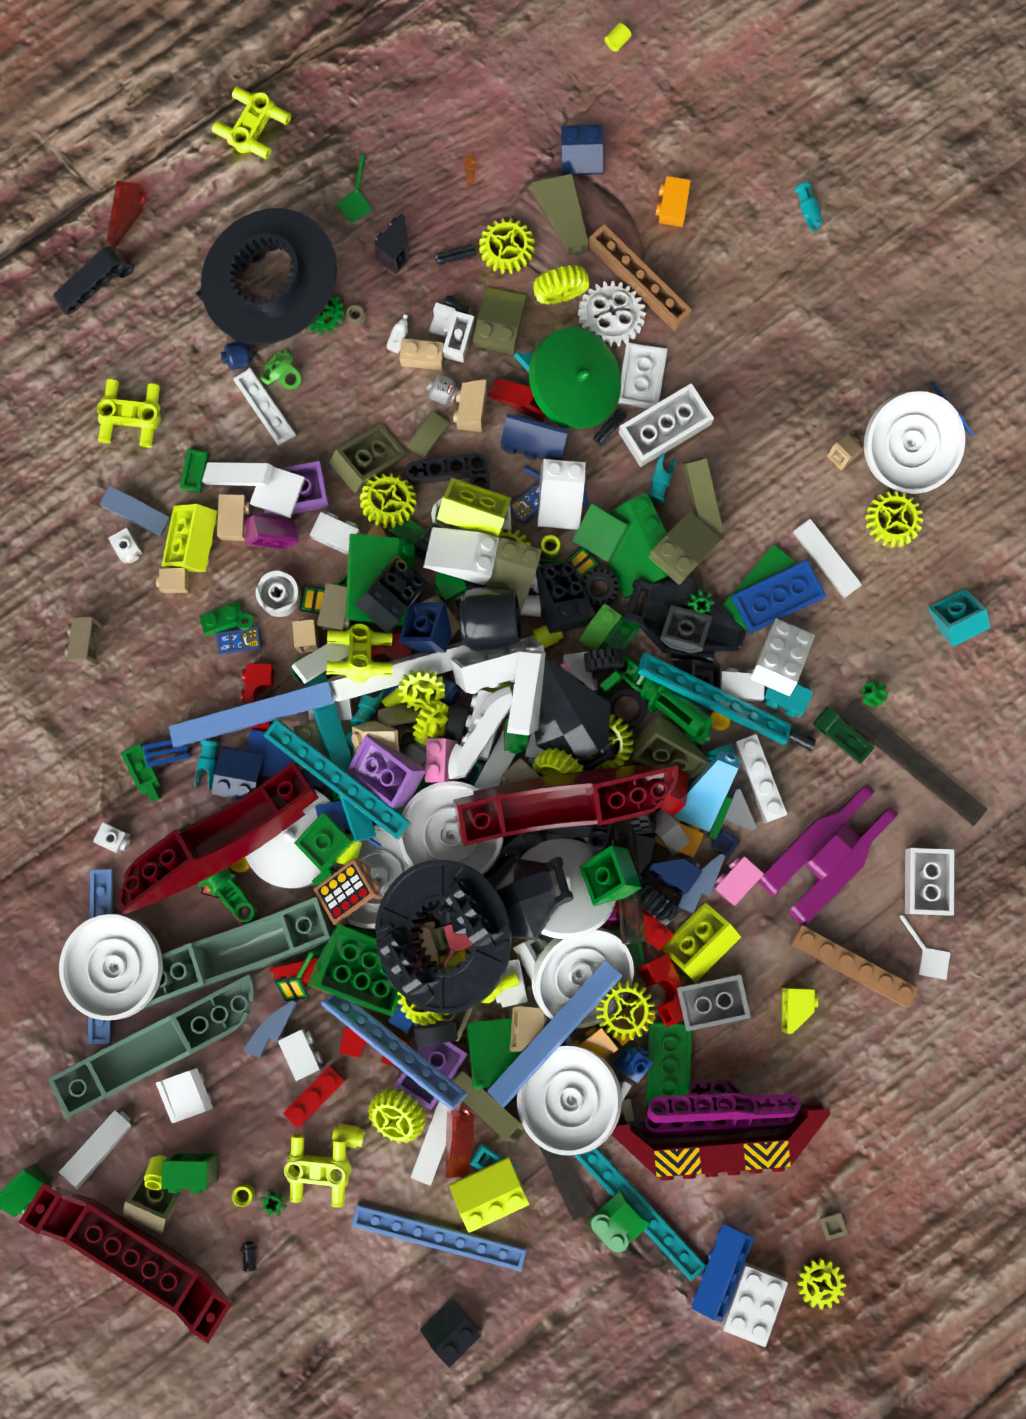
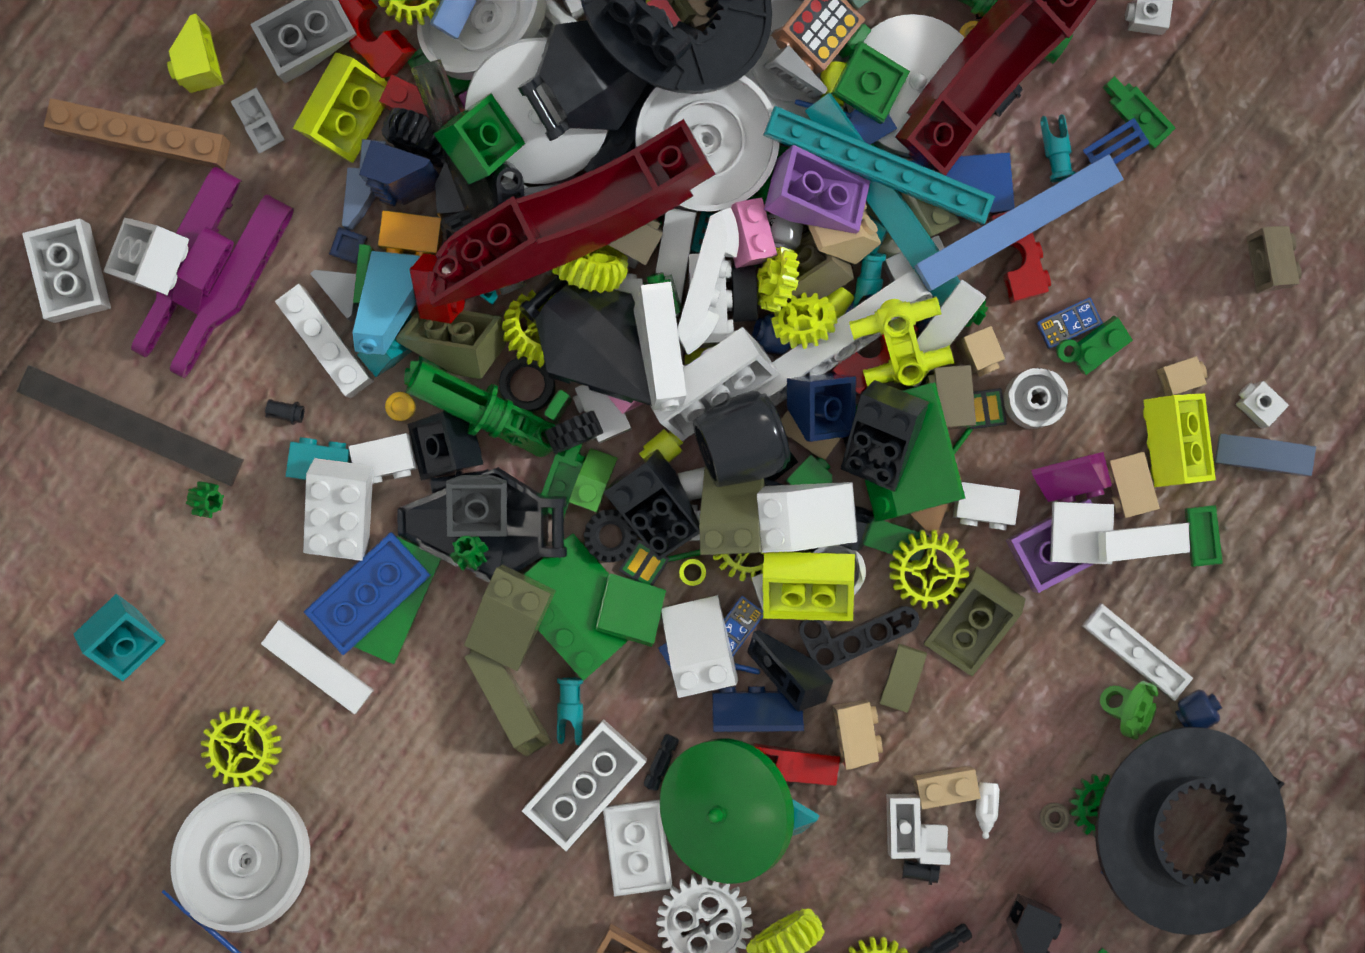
camera: 155 degrees right, 5 degrees up
neon yellow piece [97,379,161,448] -> none
dark blue slope [212,746,264,800] -> none
light grey head [426,374,458,405] -> none
olive slope [473,287,527,355] -> none
teal tile [637,652,792,745] -> none
light grey slope [654,810,690,855] -> none
bright pink brick [714,856,764,906] -> none
dark green plate [813,707,874,765] -> none
tan slope [827,434,863,471] -> none
white piece [900,915,950,980] -> none
none -> white brick [103,218,189,295]
none -> light grey slope [231,88,285,154]
none -> black slope [747,630,833,712]
none -> light grey slope [763,46,828,99]

